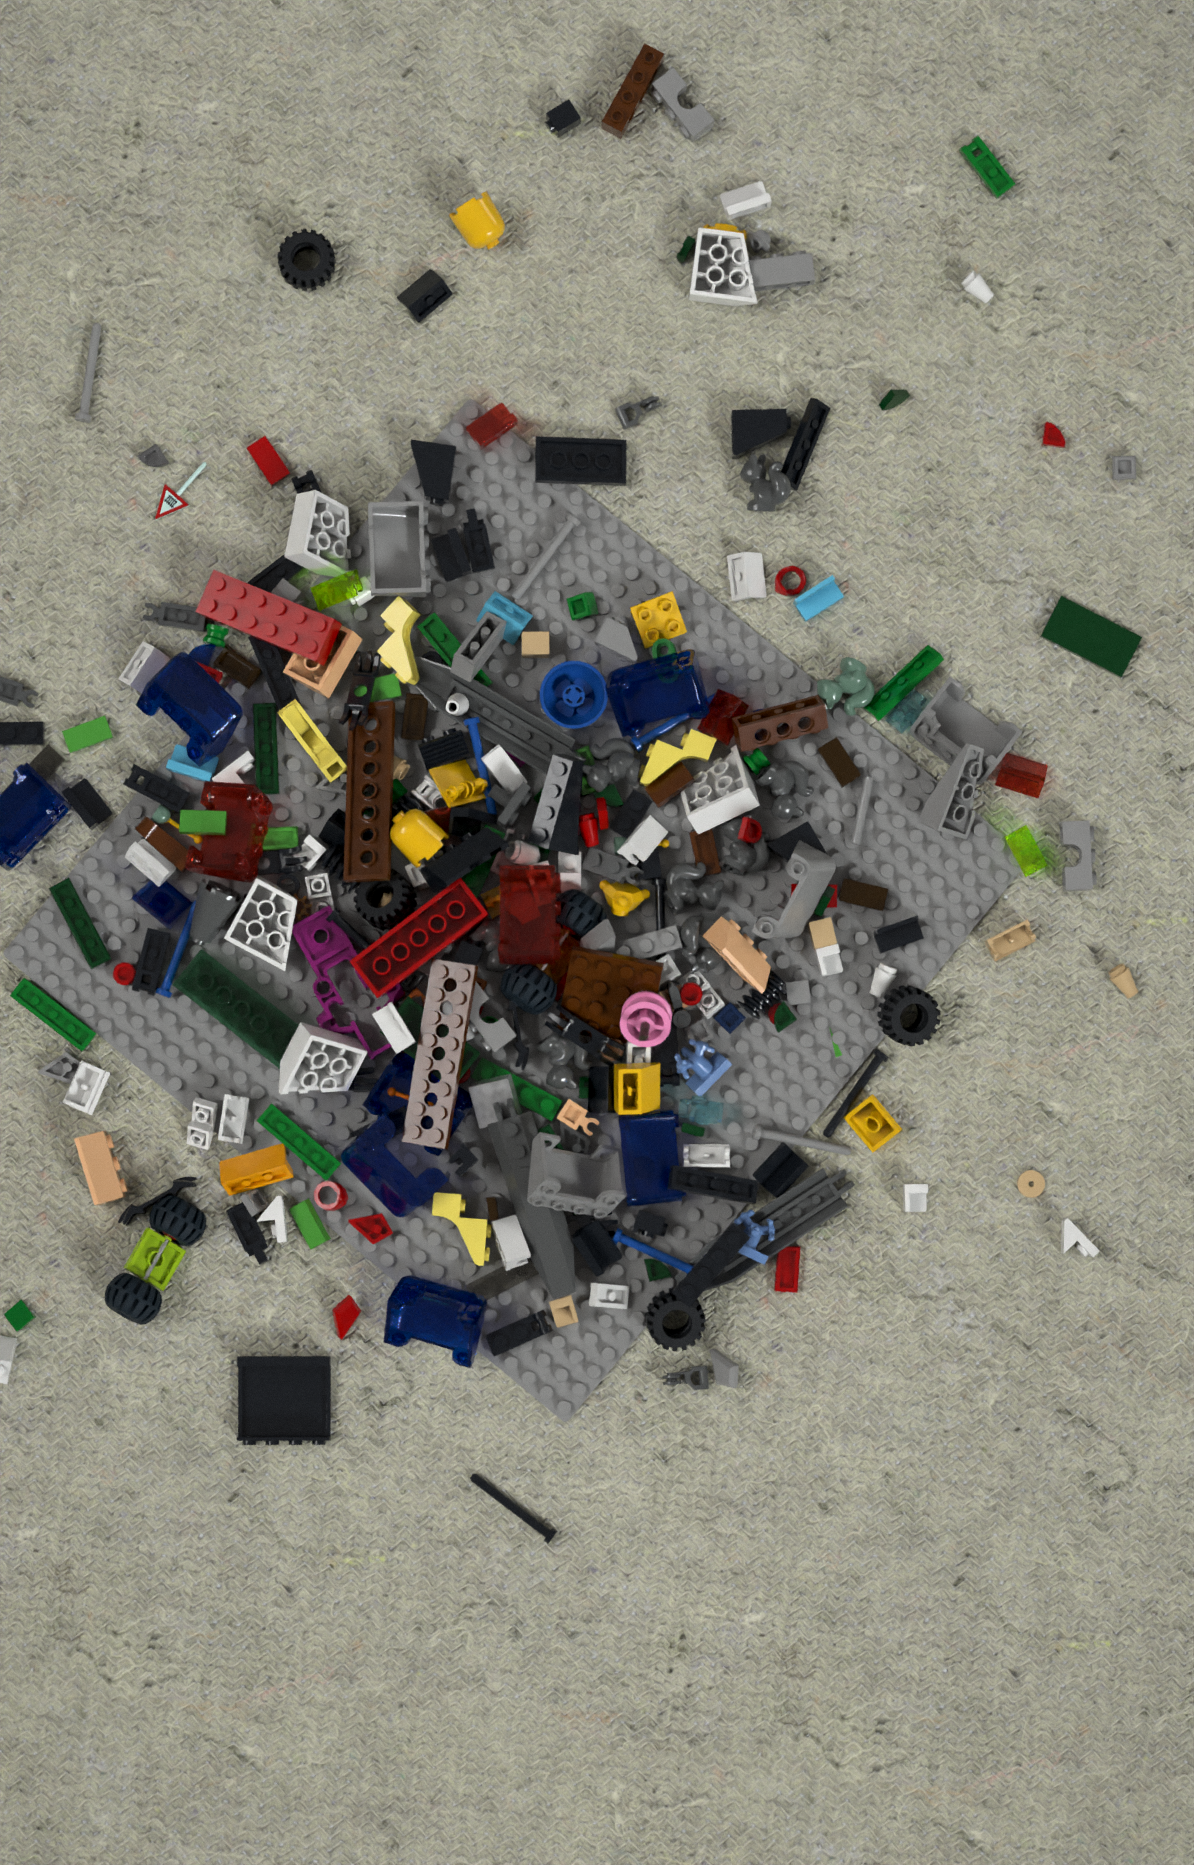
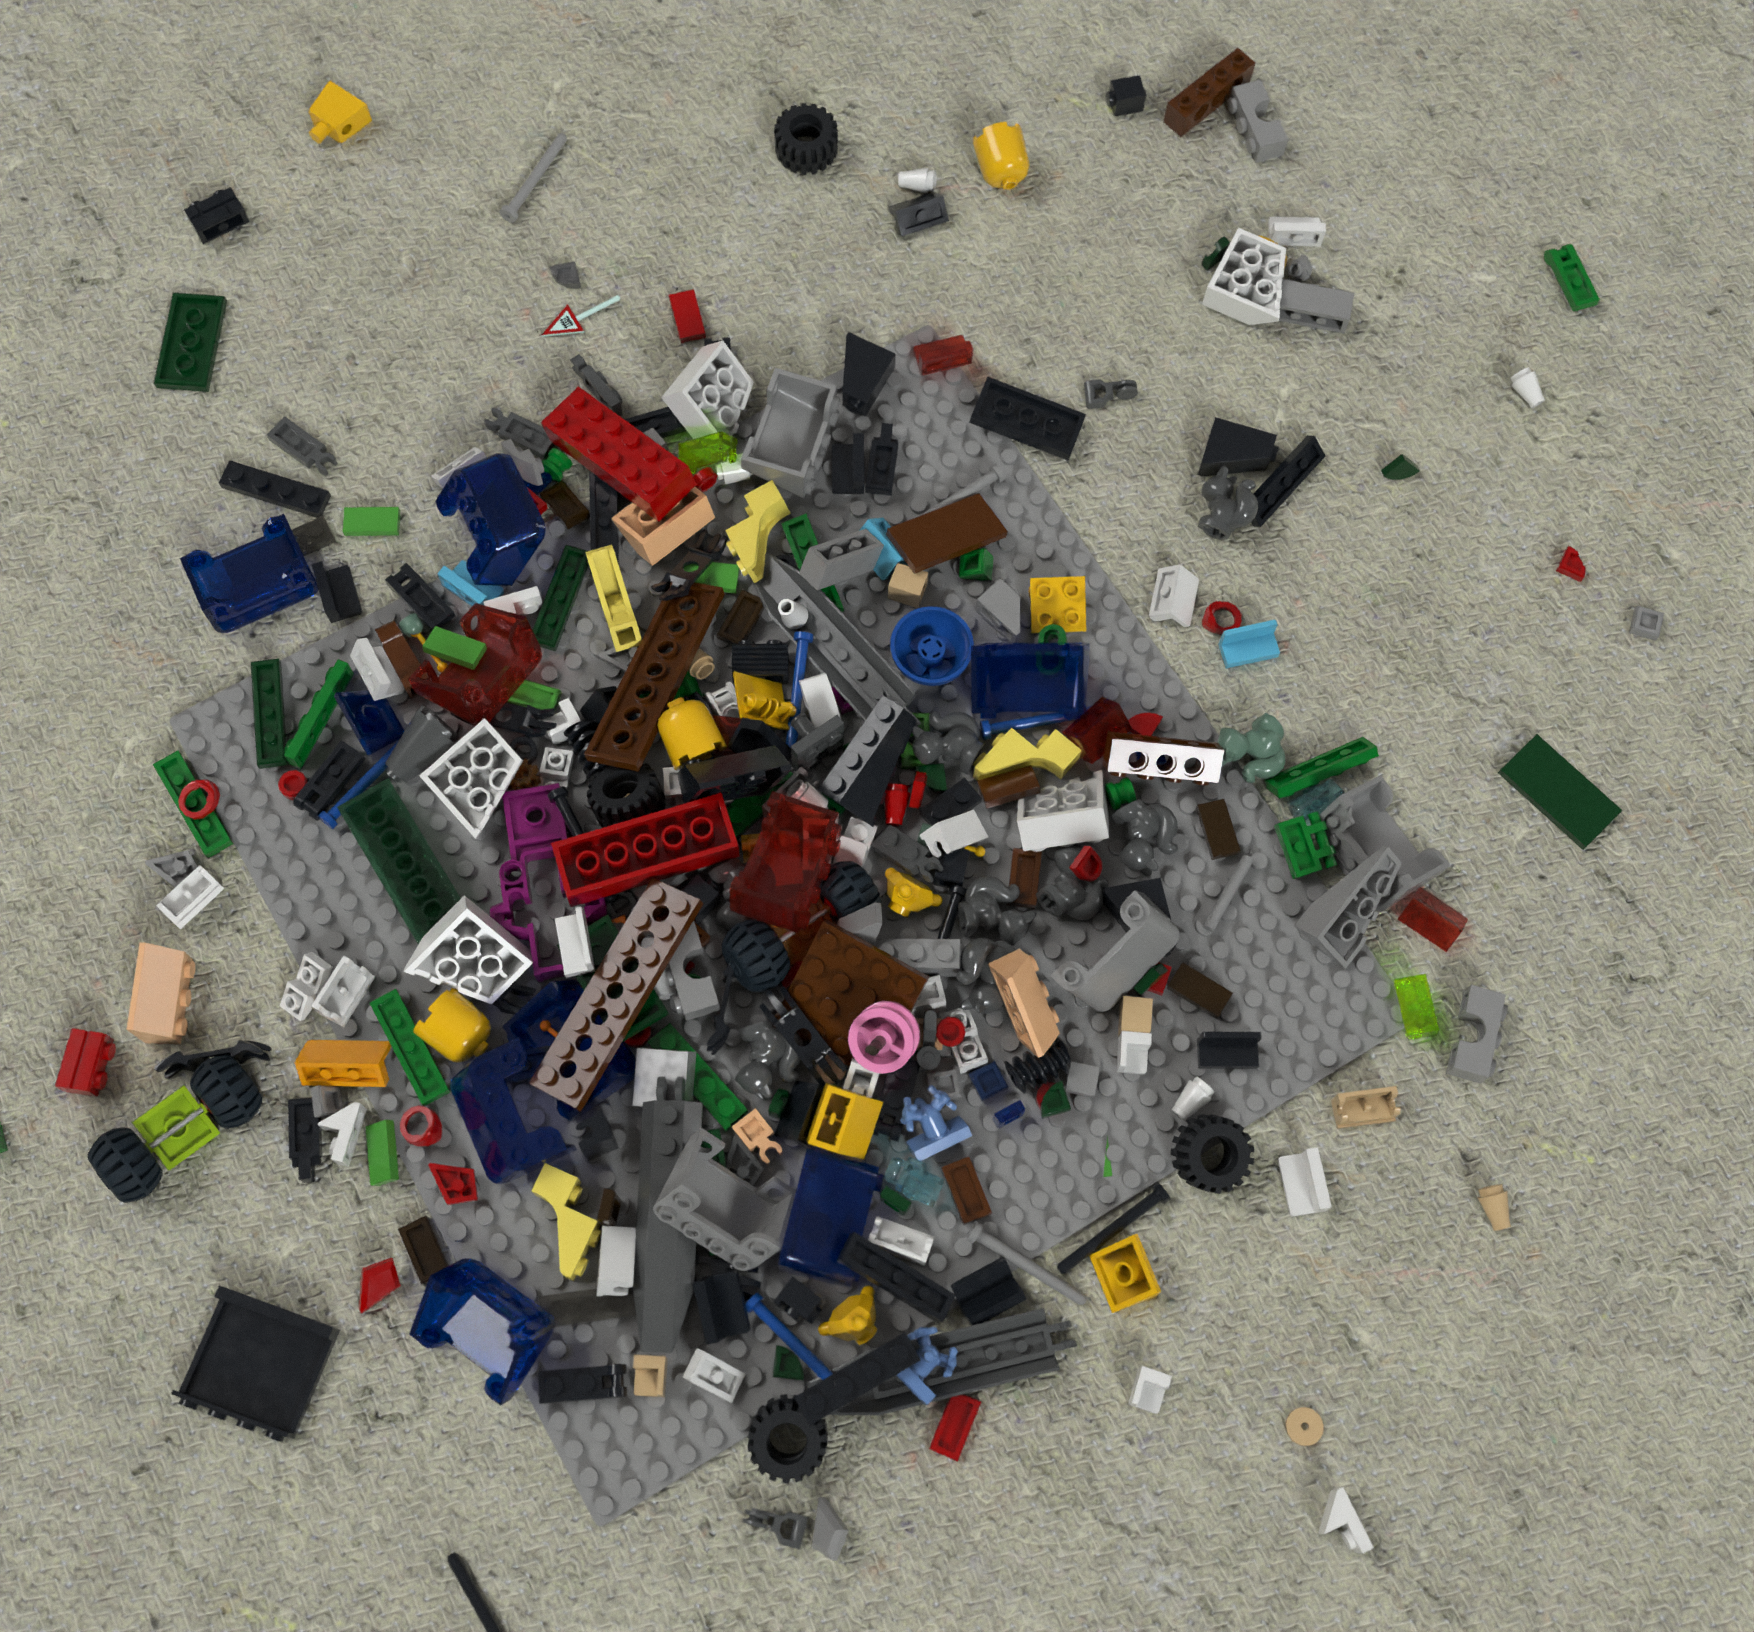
camera: 25 degrees right, 15 degrees down
none -> red brick [55,1028,116,1097]
none -> red piece [178,779,220,820]
none -> green plate [284,659,354,770]
none -> dark brown tile [398,1216,451,1286]
none -> yellow cylinder [413,988,491,1063]
none -> light grey slope [501,439,544,486]
none -> dark grey plate [570,354,623,416]
none -> red tile [693,467,717,493]
none -> yellow rock [818,1285,877,1345]
none -> reddish brown tile [886,493,1008,574]
none -> white cone [898,167,937,194]
none -> reddish brown tile [941,1156,992,1226]
none -> clear blue tile [992,1100,1025,1129]
none -> red tile [1124,713,1163,736]
none -> green plate [1274,811,1338,879]
none -> white panel [1277,1147,1332,1217]

